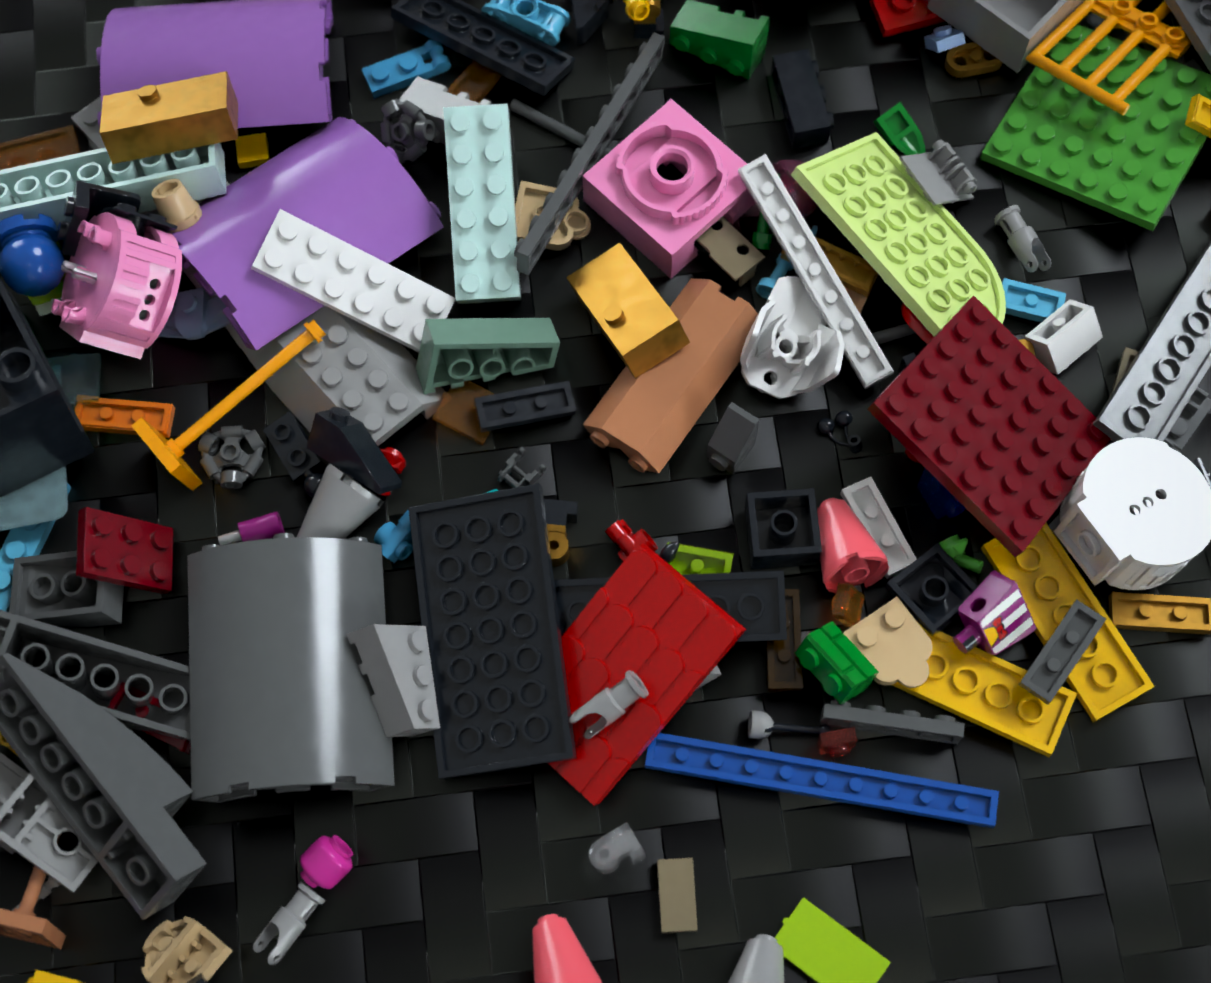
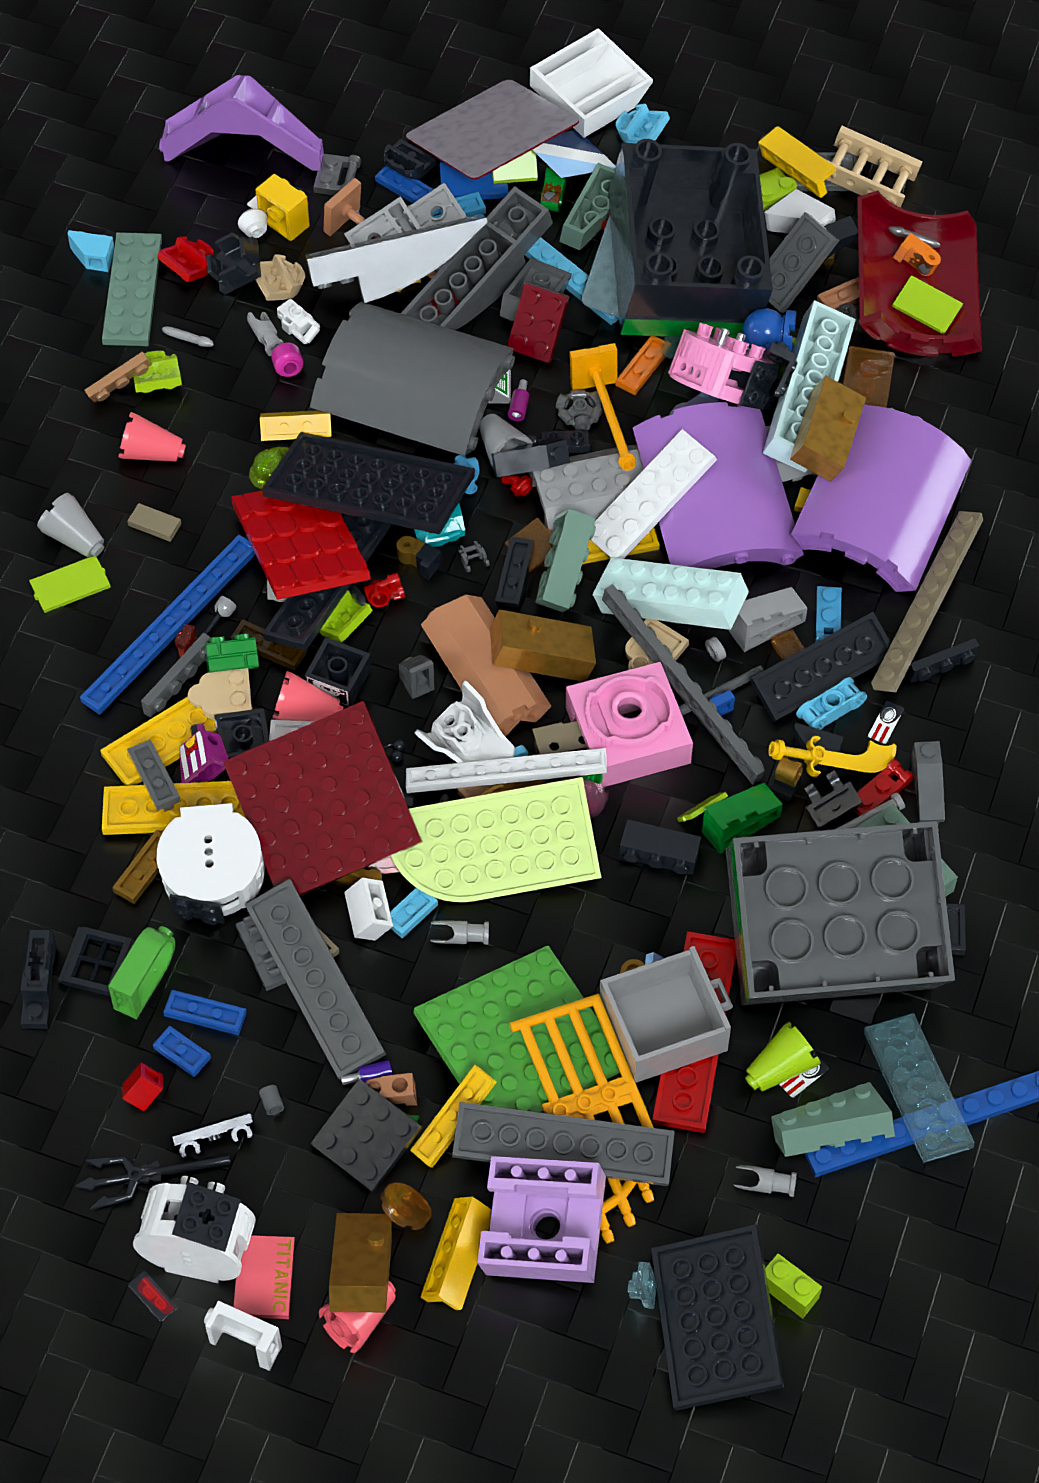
camera: 115 degrees right, 10 degrees down
tan piece [151,179,202,233] -> none
light grey wedge [346,624,440,737] -> none
dark grey piece [380,99,436,164] -> none
light grey piece [569,670,649,739] -> none
clear leg [589,822,646,874] -> none
clear orange plate [832,583,865,627] -> none
green plate [873,102,925,155] -> none
light grey hinge [899,140,977,205] -> none
none -> clear neon green piece [249,447,289,489]
none -> yellow panel [260,410,332,441]
none -> white piece [277,299,320,344]
none -> lime piece [677,792,728,822]
none -> light grey tile [705,636,726,662]
none -> blue plate [710,690,735,716]

